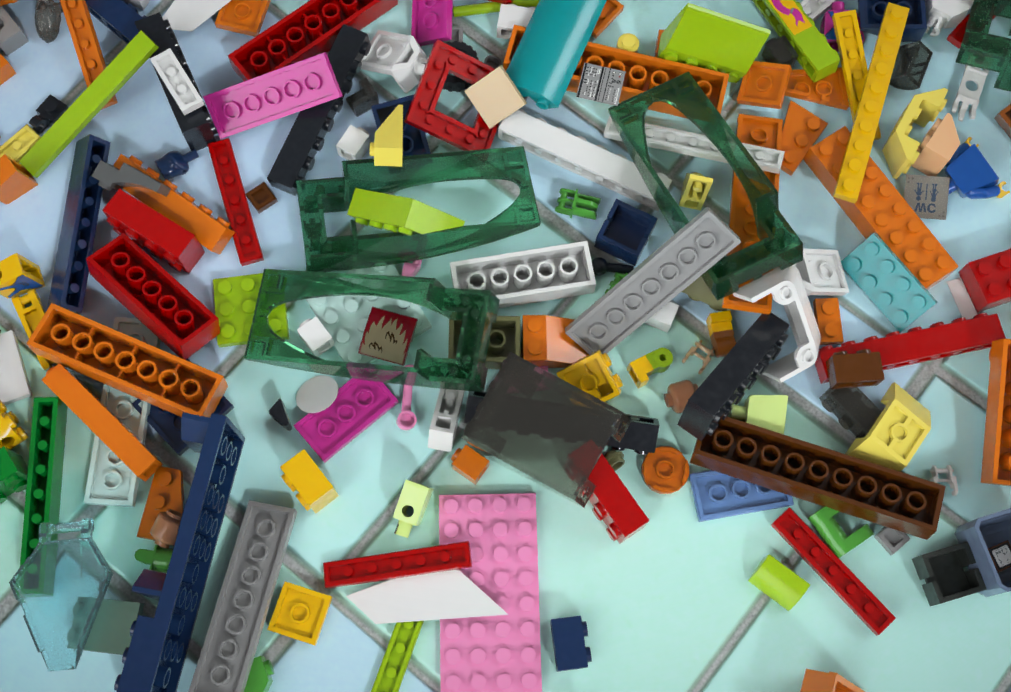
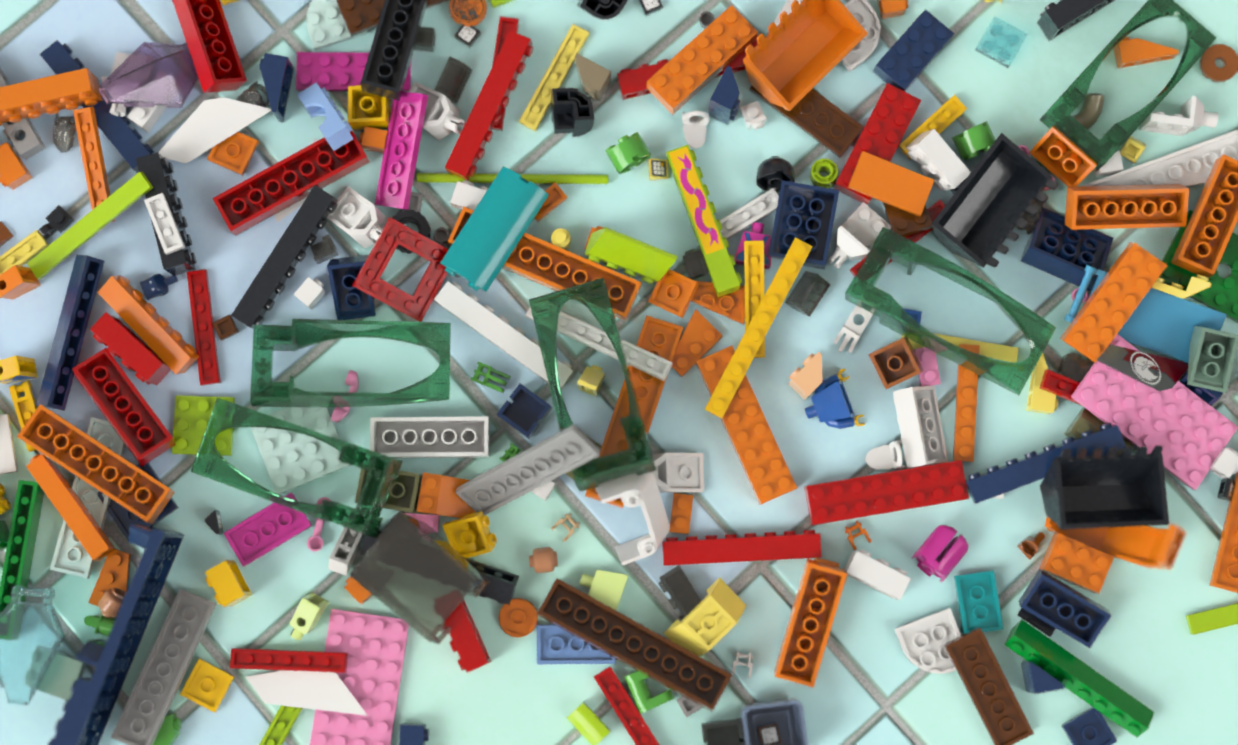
camera: 15 degrees right, 10 degrees up
dark grey slope [92,160,171,197] -> none
plate [203,52,343,139] -> none
white sticker [296,375,338,413] -> none
white brick [297,317,335,358] -> none
lime slope [347,188,465,236] -> none
slope [358,307,418,366] -> none
light yellow slope [370,104,403,167] -> none
tan tile [464,65,527,129] -> none
light grey sticker [576,63,626,106] -> none
black bar [592,257,634,276] -> none
olive plate [604,450,625,471] -> none
leg [627,348,673,389] -> none
black brick [677,312,790,441] -> none
leg [706,310,736,358] -> none
reddish brown brick [826,349,884,389] -> none
teal plate [841,232,938,333] -> none
light yellow slope [882,88,948,180] -> none
clear smoke sticker [904,174,950,220] -> none
white sticker [947,278,978,320] -> none

